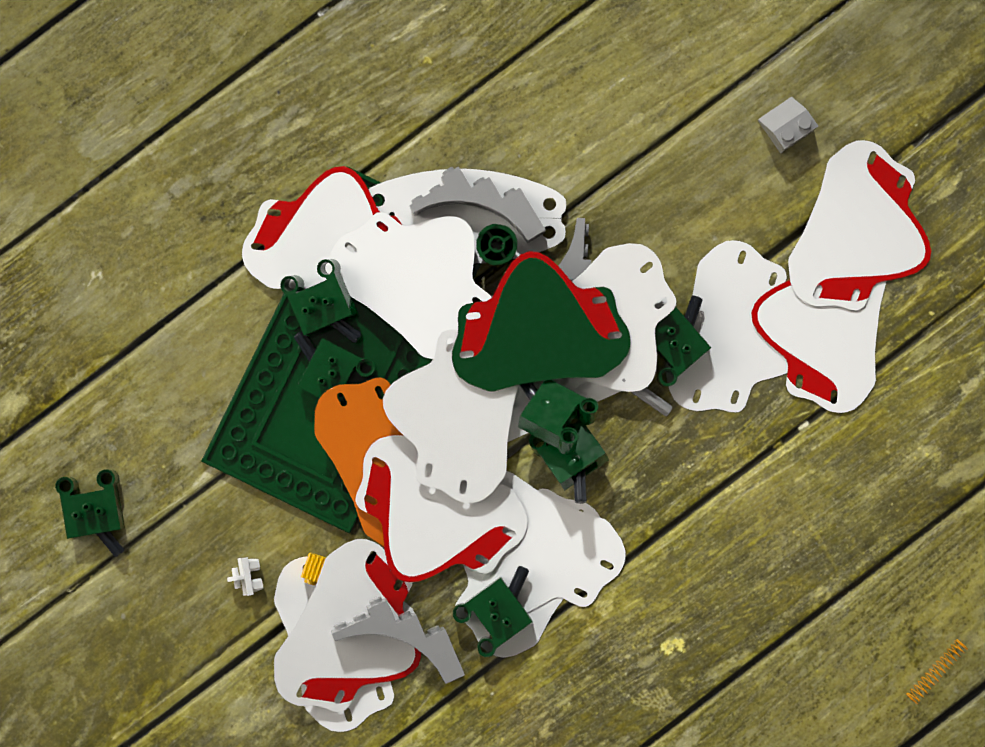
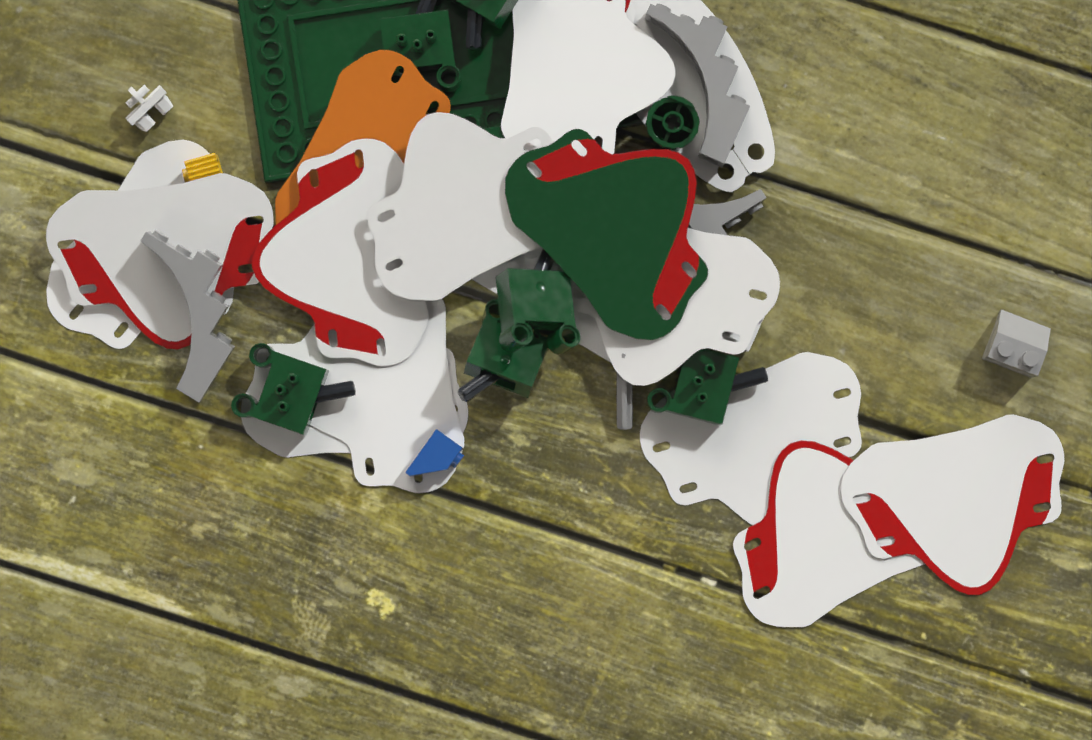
camera: 55 degrees right, 0 degrees up
none -> blue slope [405,429,464,476]

